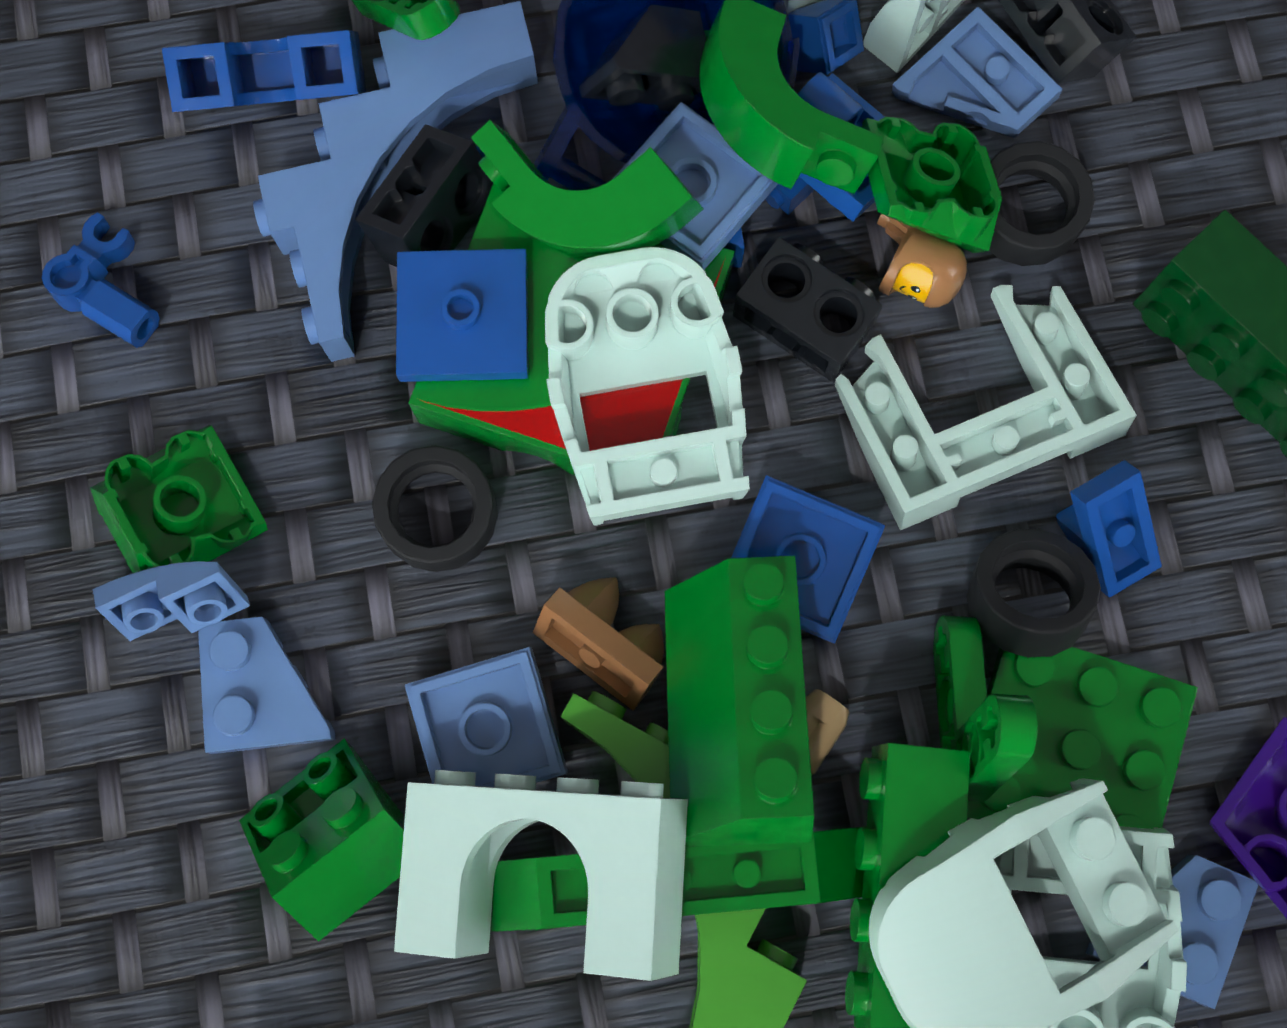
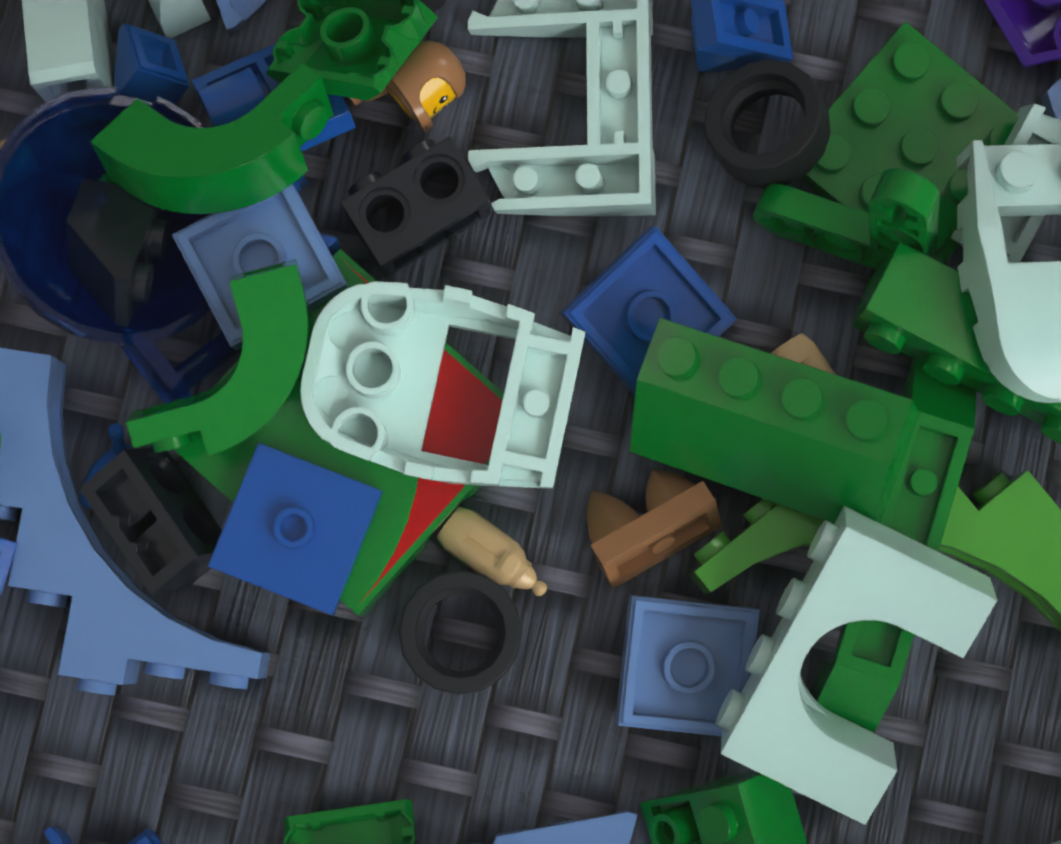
camera: 70 degrees left, 5 degrees up
none -> tan piece [437,506,547,596]

